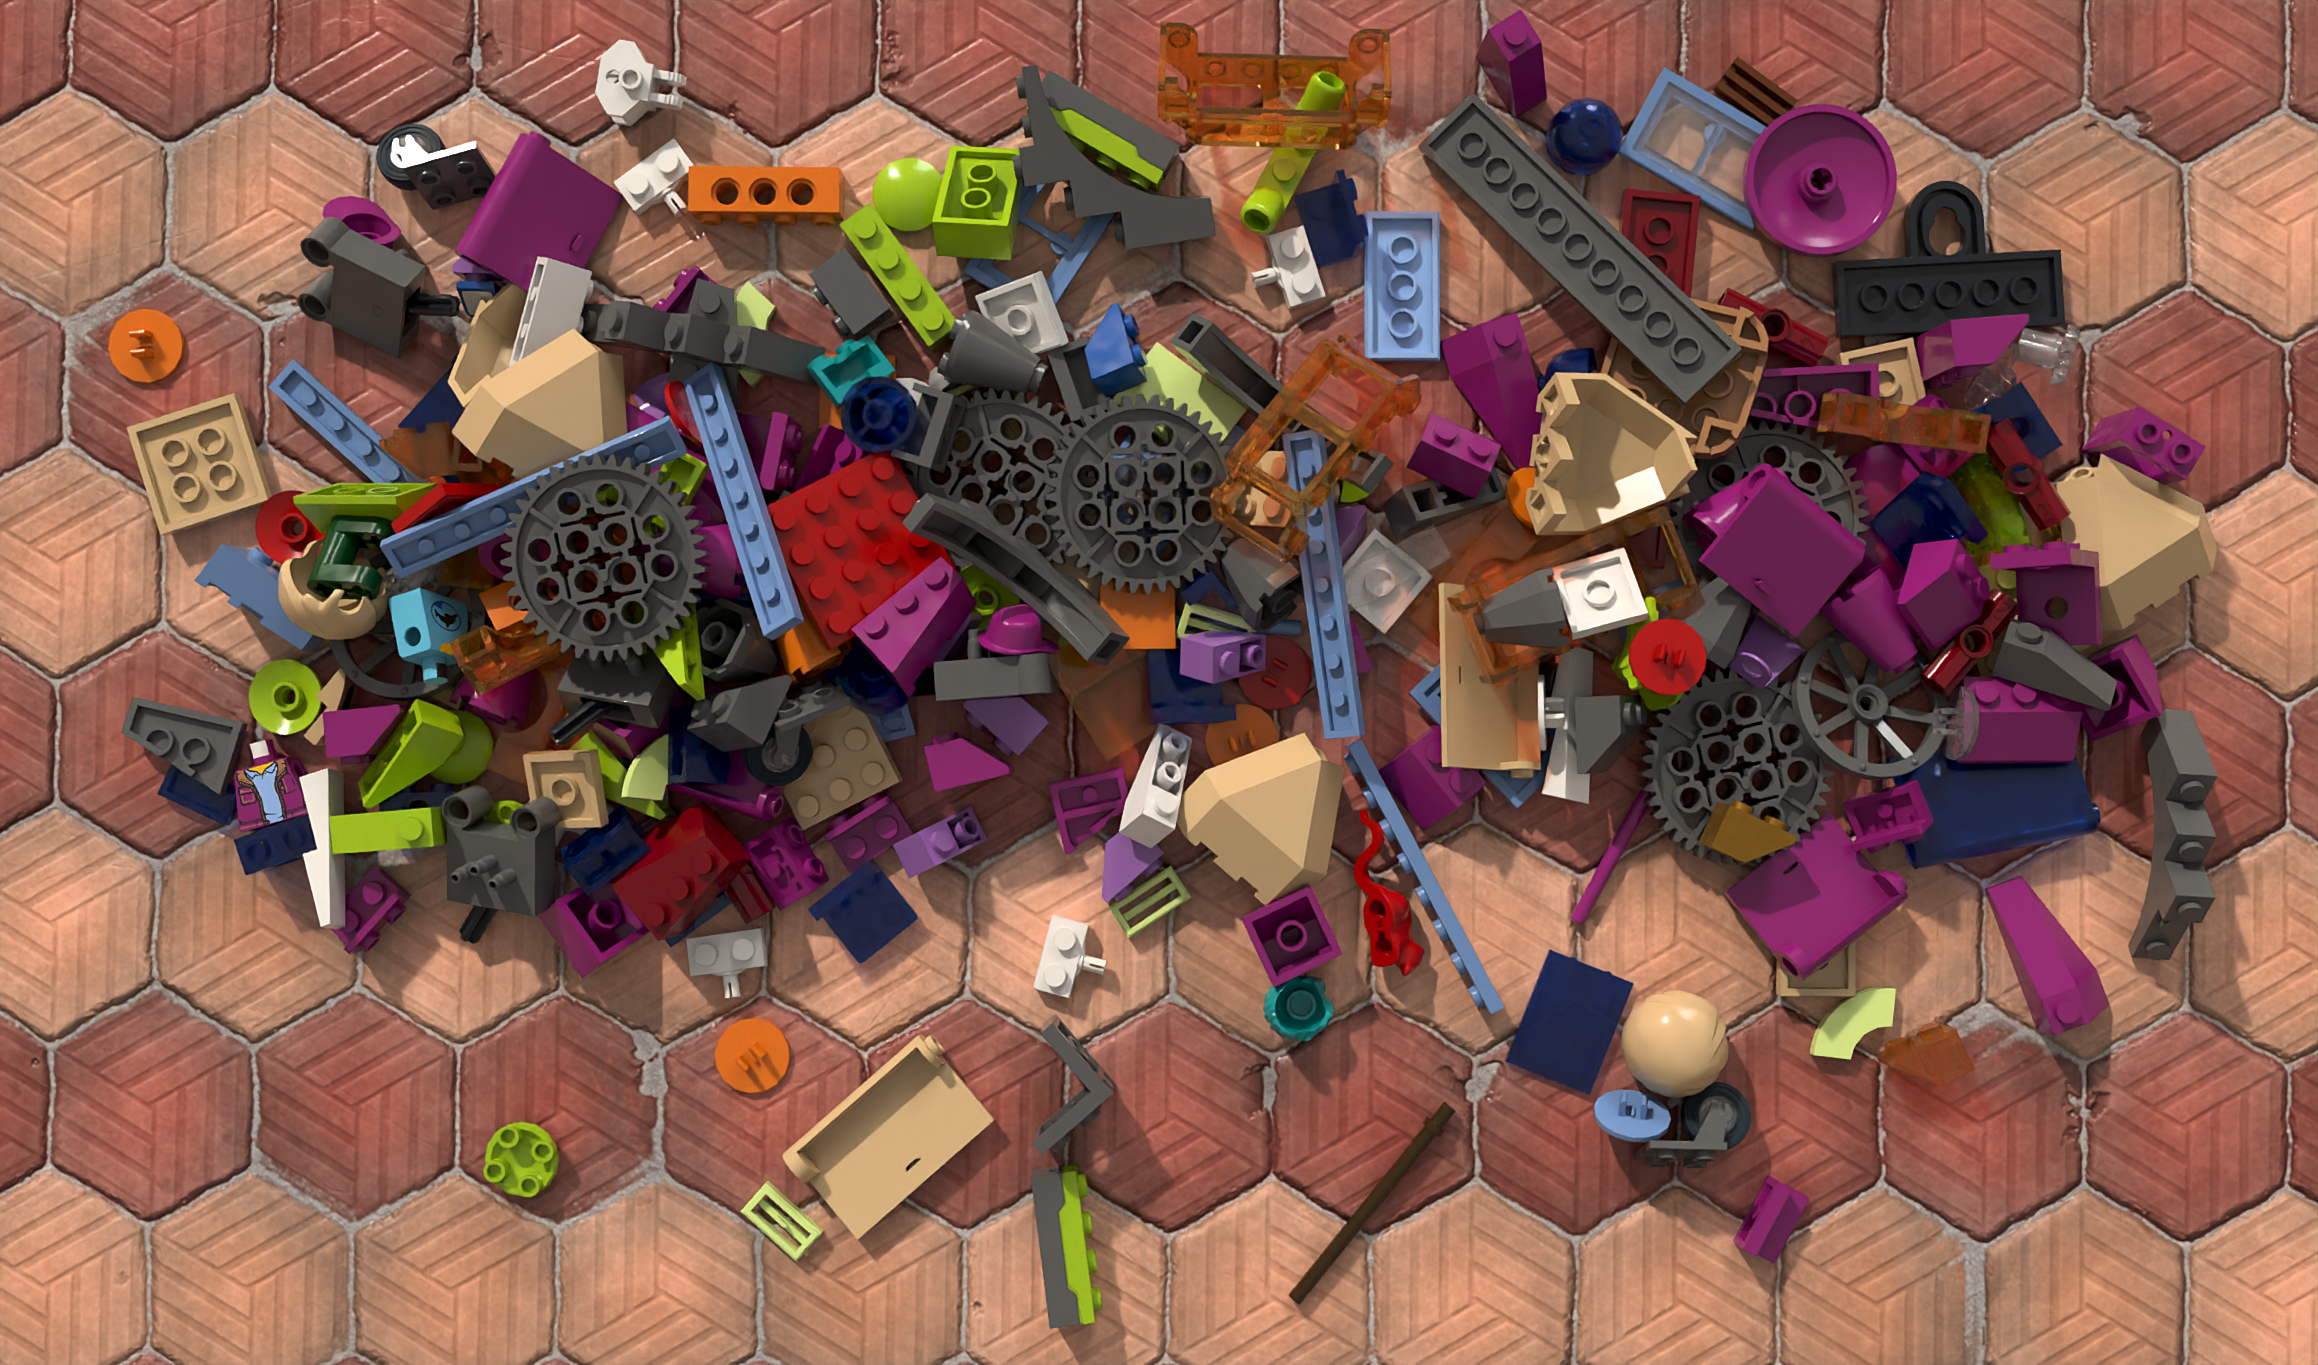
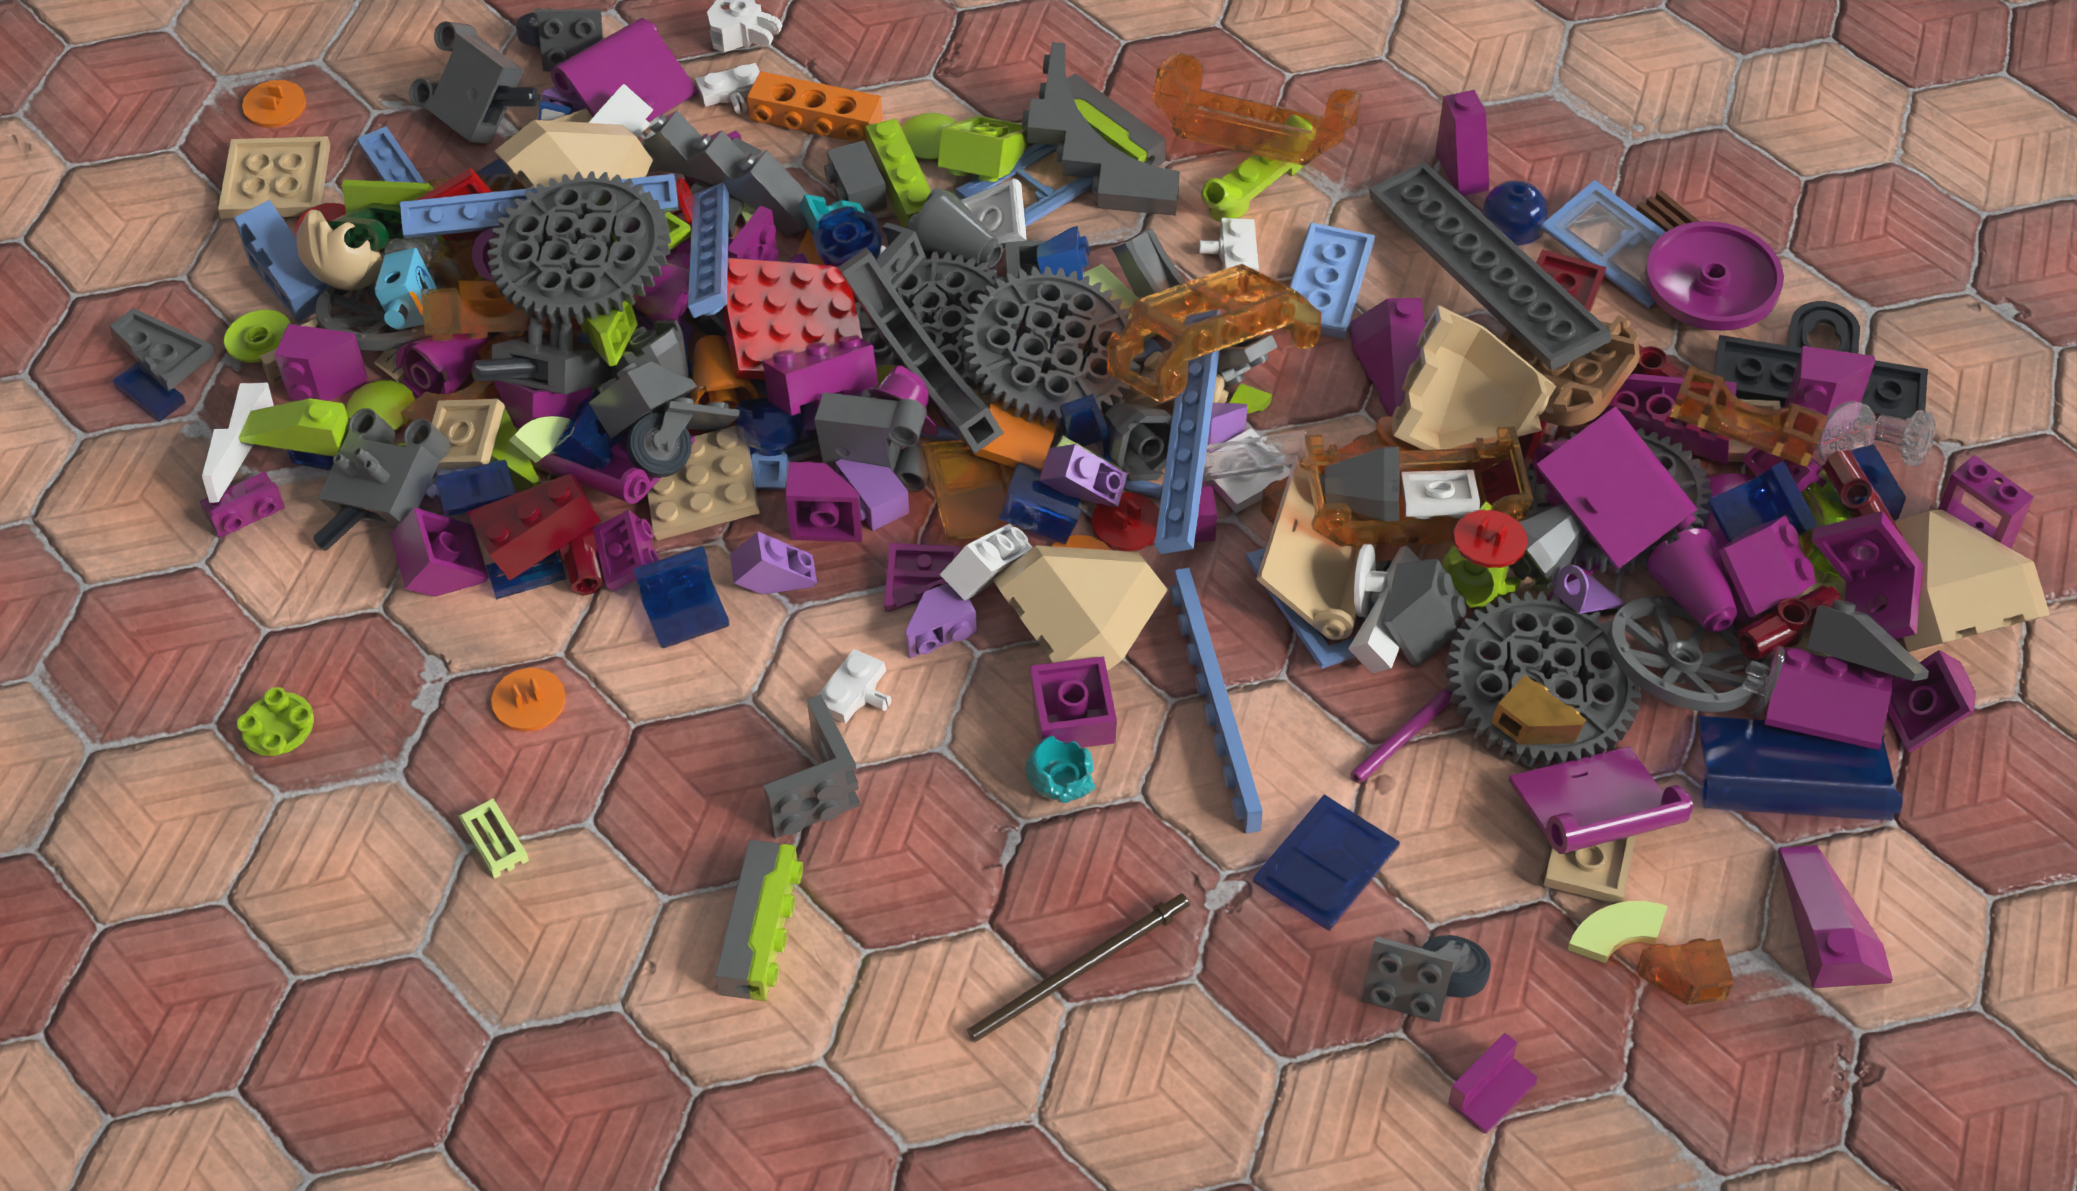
camera: 20 degrees right, 35 degrees down
clear blue brick [233,814,317,876] -> none
torso [234,739,309,833] -> none
lime slope [359,699,464,809] -> none
white plate [686,928,768,998] -> none
tan door [782,1034,995,1240] -> none
magenta bracket [823,793,915,873] -> none
yellowish green tile [1108,865,1191,938] -> none
clear blue bracket [1295,169,1369,269] -> none
red animal [1354,810,1425,976] -> none
magenta slope [1378,725,1487,830] -> none
dark grey slope [1382,465,1506,539] -> none
magenta slope [1406,411,1501,499] -> none
medium blue piece [1593,1089,1671,1142] -> none
tan piece [1621,990,1729,1098] -> none
magenta bracket [1843,780,1935,853] -> none
dark grey arch [2128,709,2218,960] -> none

